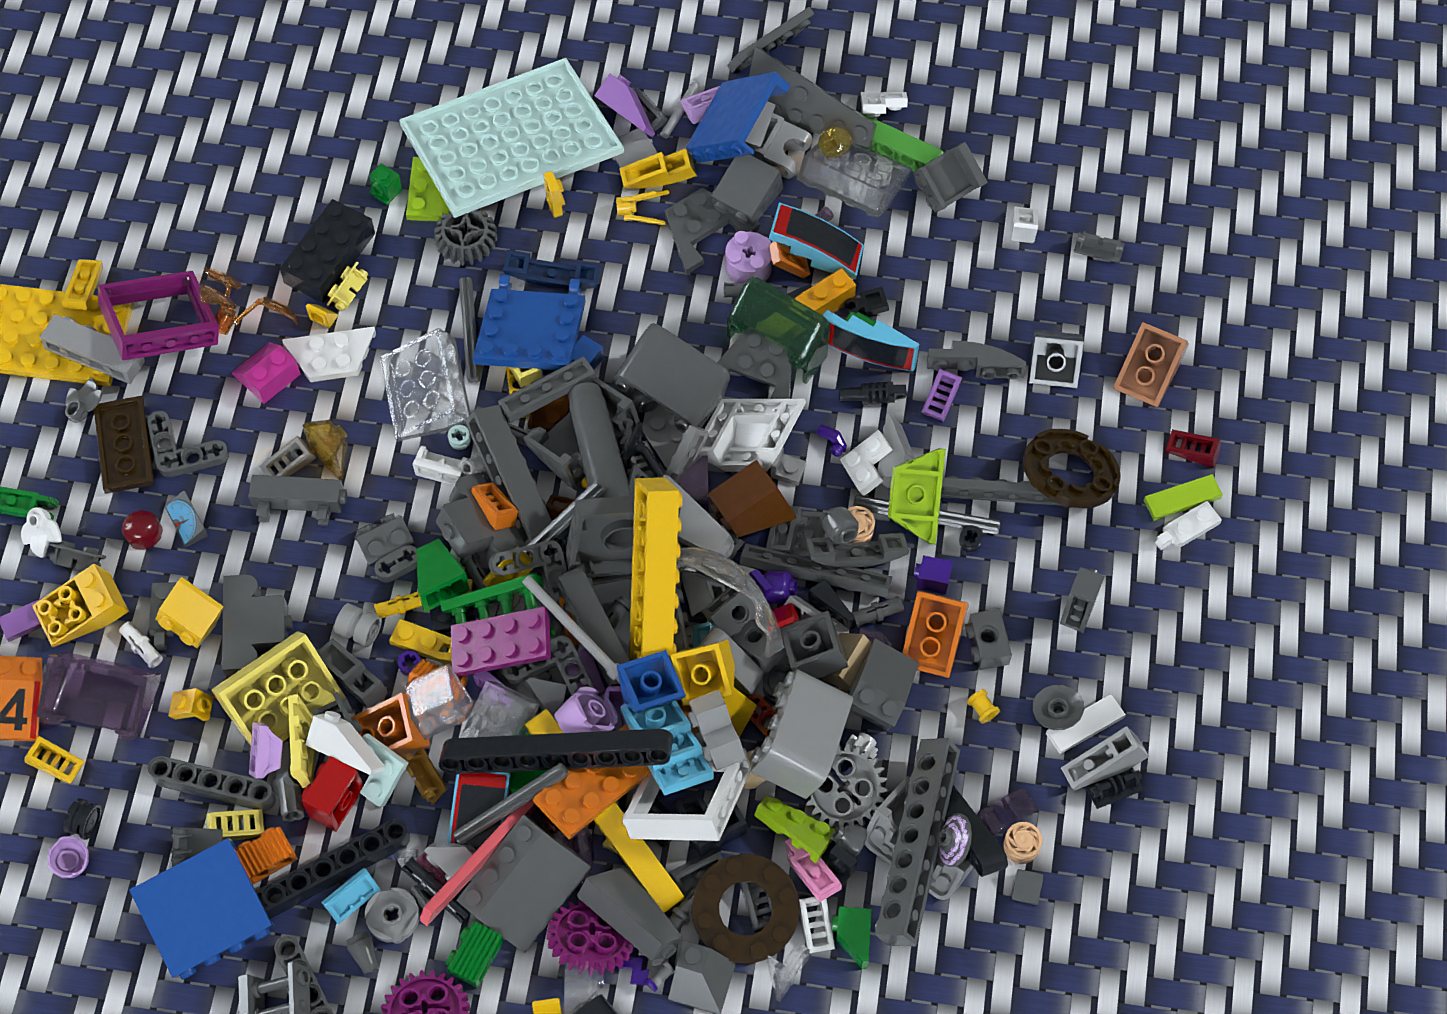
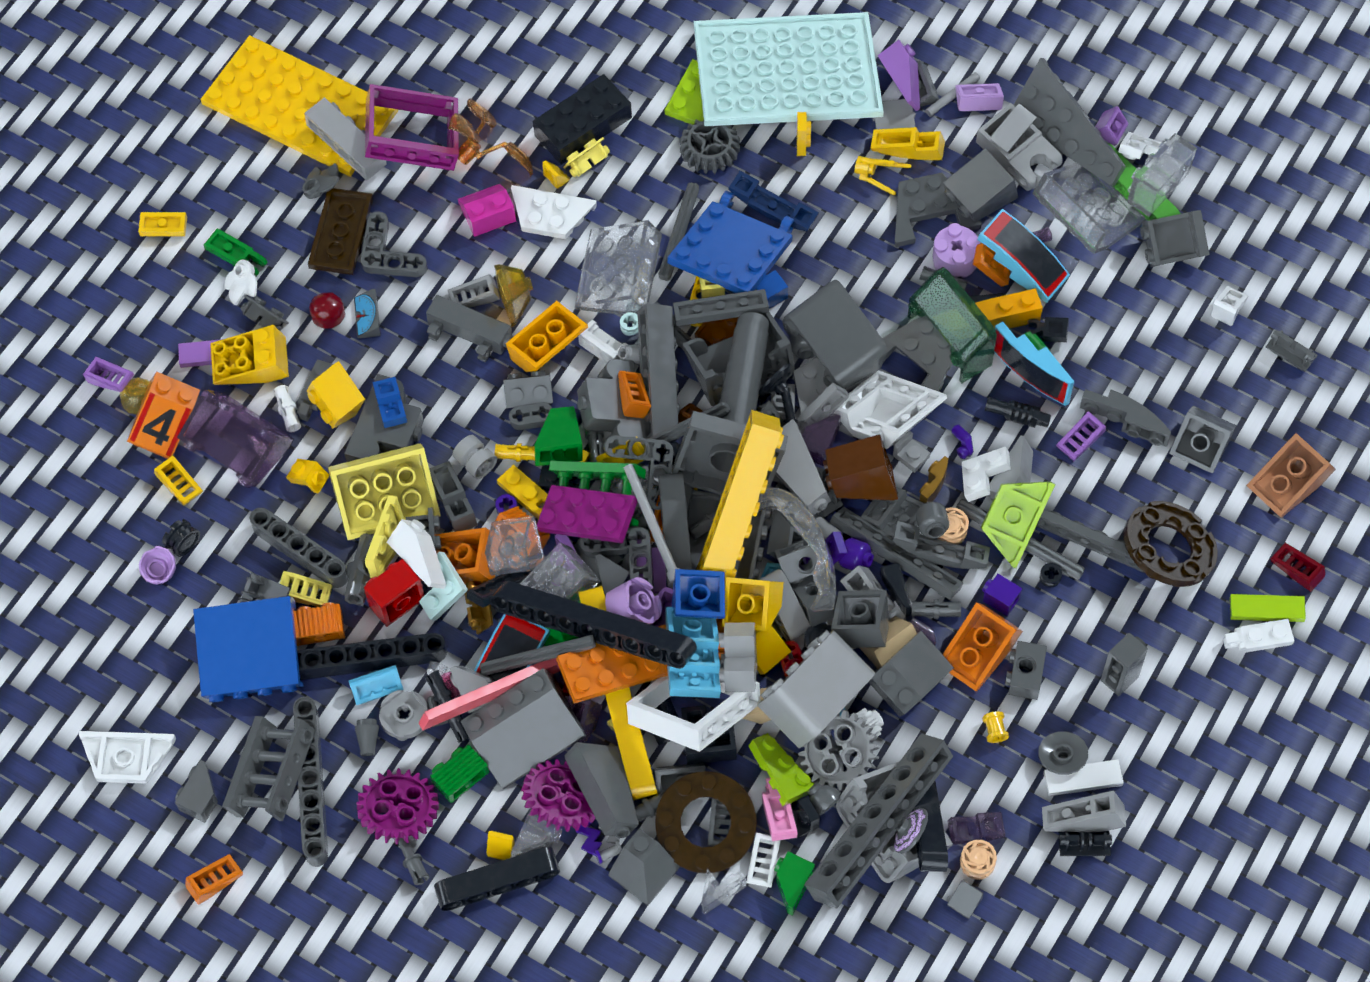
camera: 25 degrees right, 0 degrees up
yellow plate [62,259,103,310] -> none
lavender slope [249,722,283,778] -> none
green brick [369,163,402,206] -> none
blue panel [686,71,791,163] -> none
dark grey plate [727,6,814,73] -> none
red slope [769,603,799,631] -> none
clear yellow head [818,126,852,158] -> none
none -> blue slope [372,377,408,428]
none -> black plate [467,565,538,608]
none -> light orange slope [505,301,588,372]
none -> pearl gold slope [919,456,949,503]
none -> medium lavender slope [1095,106,1128,146]
none -> clear brick [1127,133,1197,217]

